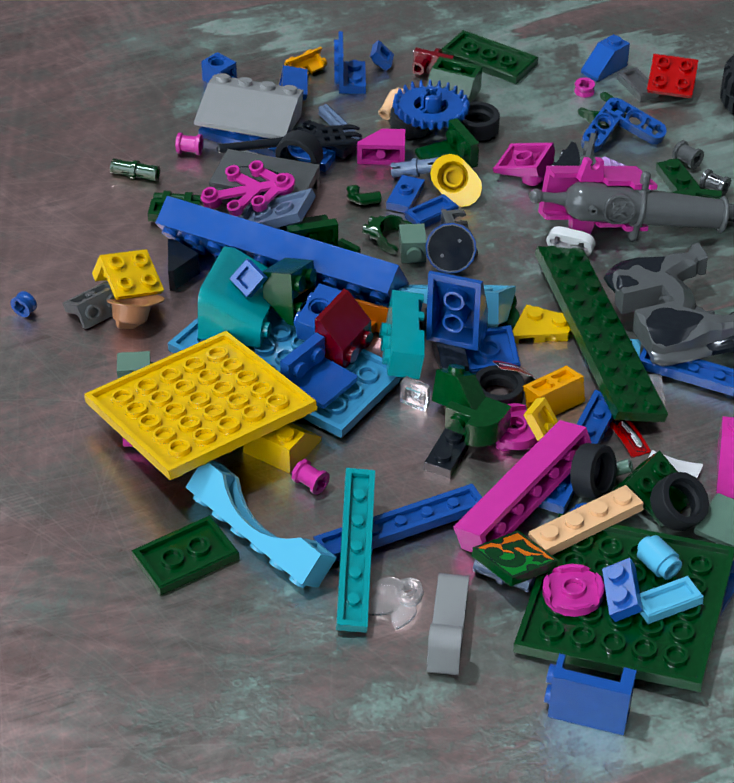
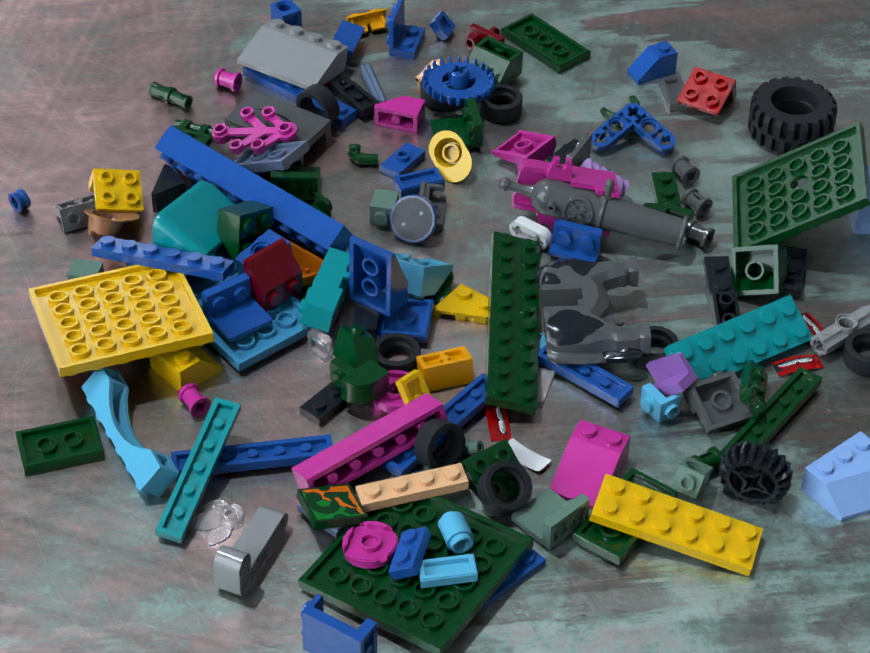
camera: 15 degrees right, 0 degrees up
black piece [216,124,362,153] -> none
tile [230,259,268,297] -> none
dark green helmet [362,215,412,255] -> none
sand blue pin [391,157,439,178] -> none
sticker [493,361,537,379] -> none
dark pink bush [574,78,595,98] -> none
none -> blue plate [91,236,235,282]
none -> blue bracket [549,219,603,262]

